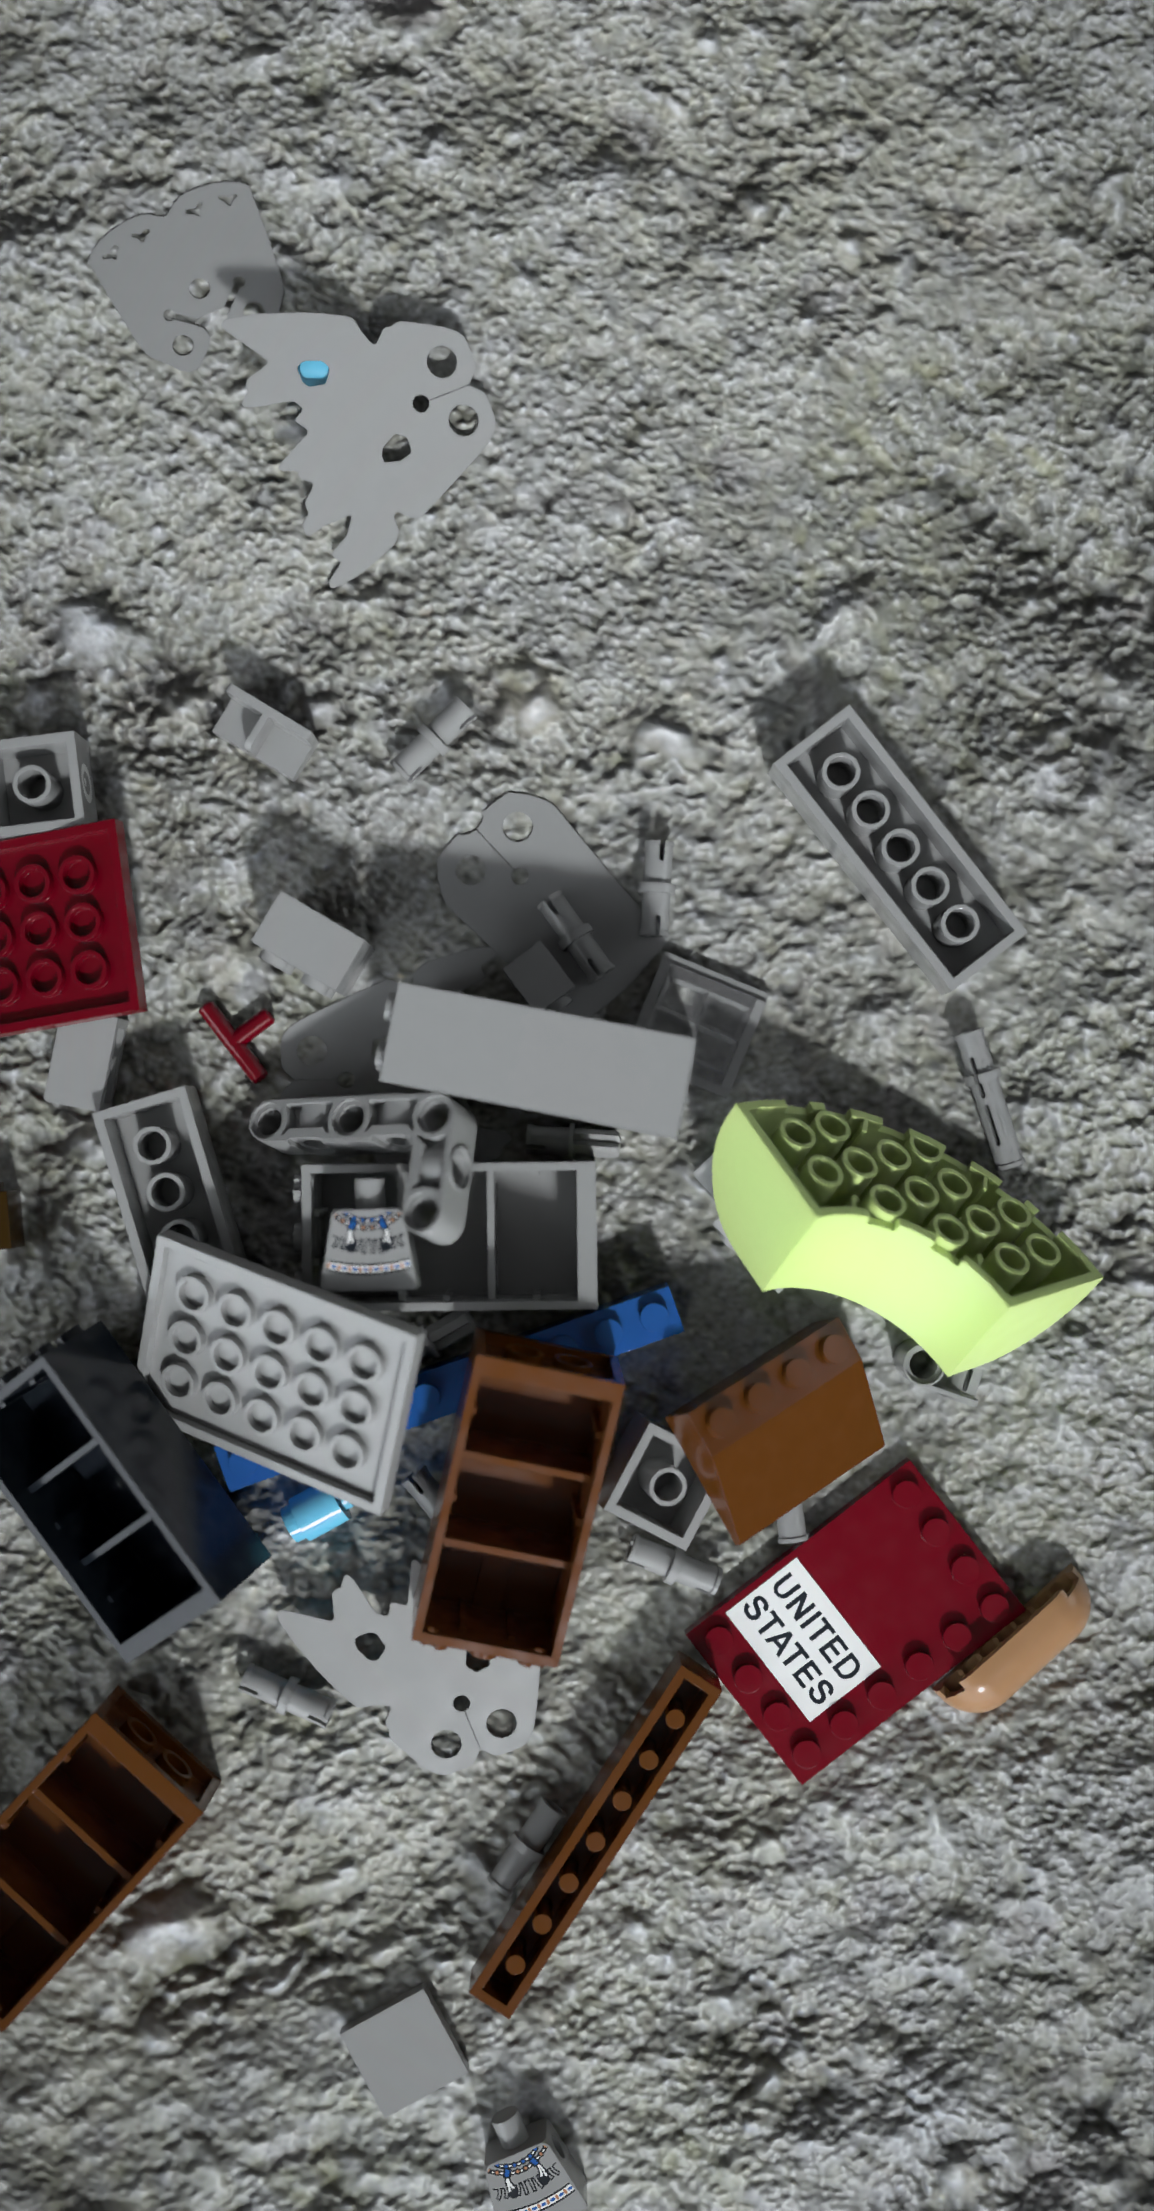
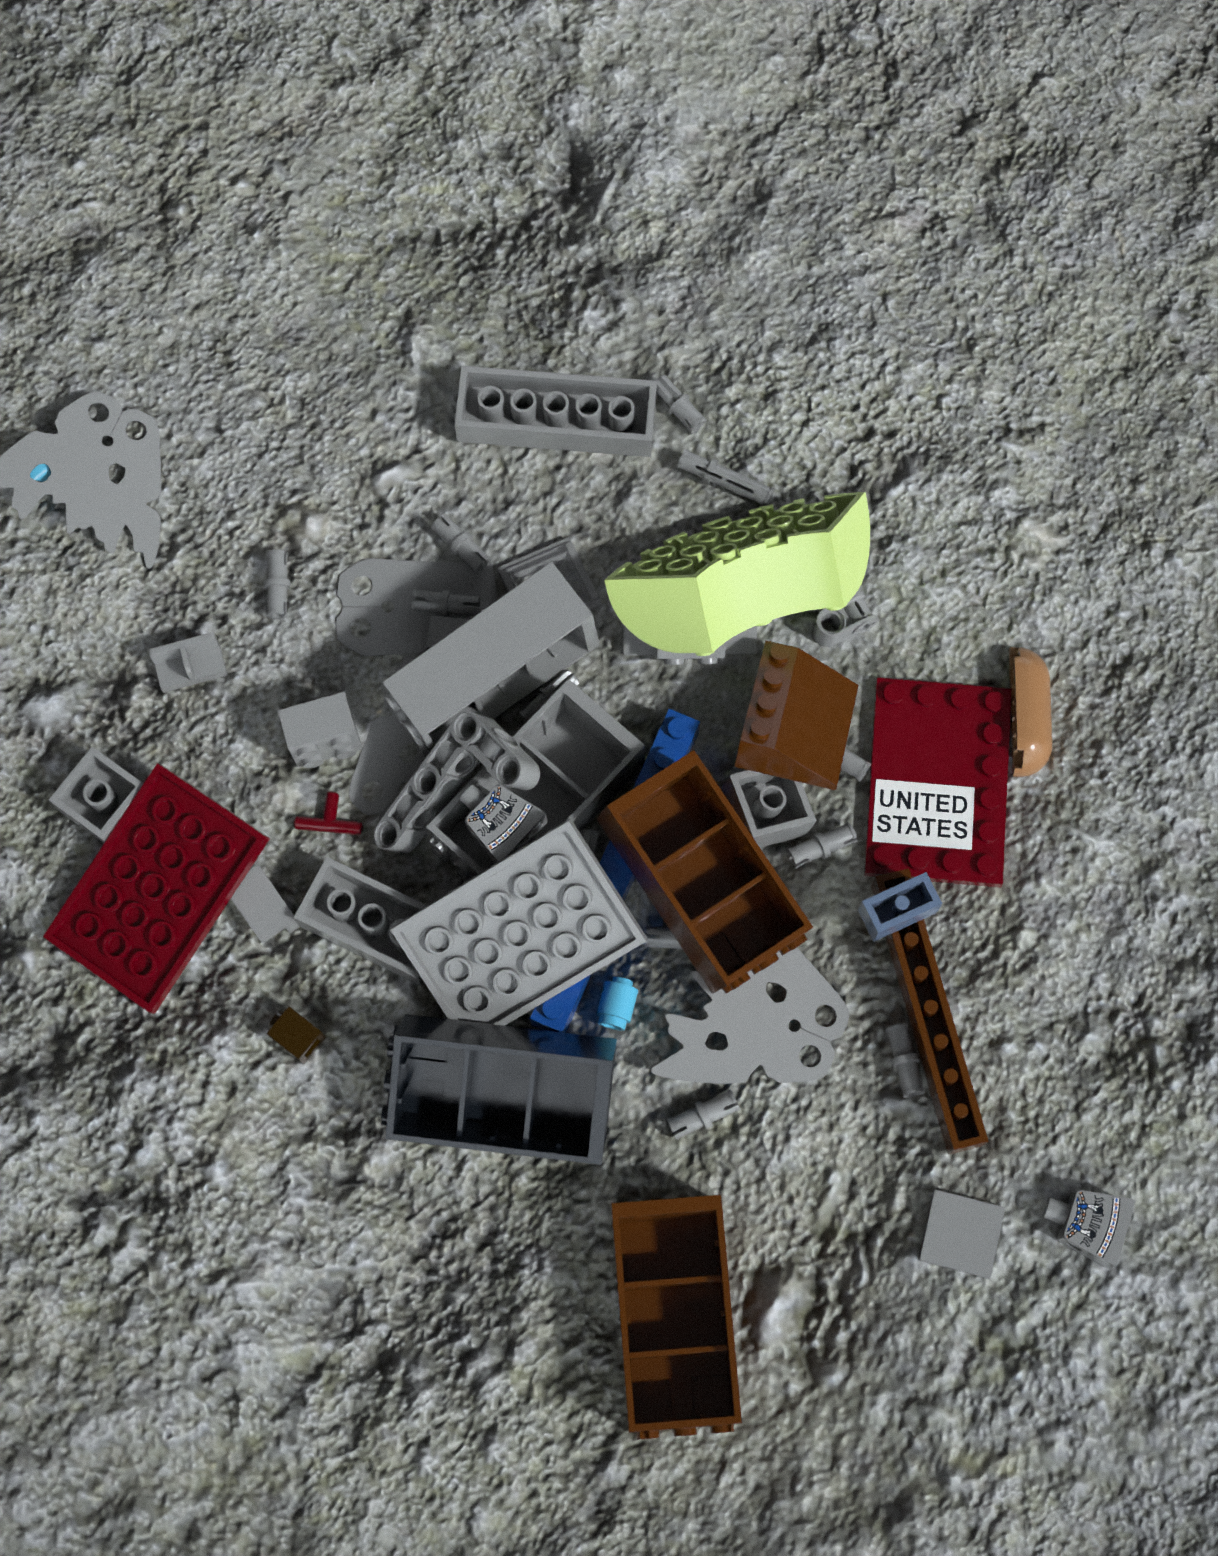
camera: 45 degrees left, 15 degrees down
none -> light grey axle [655,375,707,434]
none -> sand blue brick [858,872,942,942]

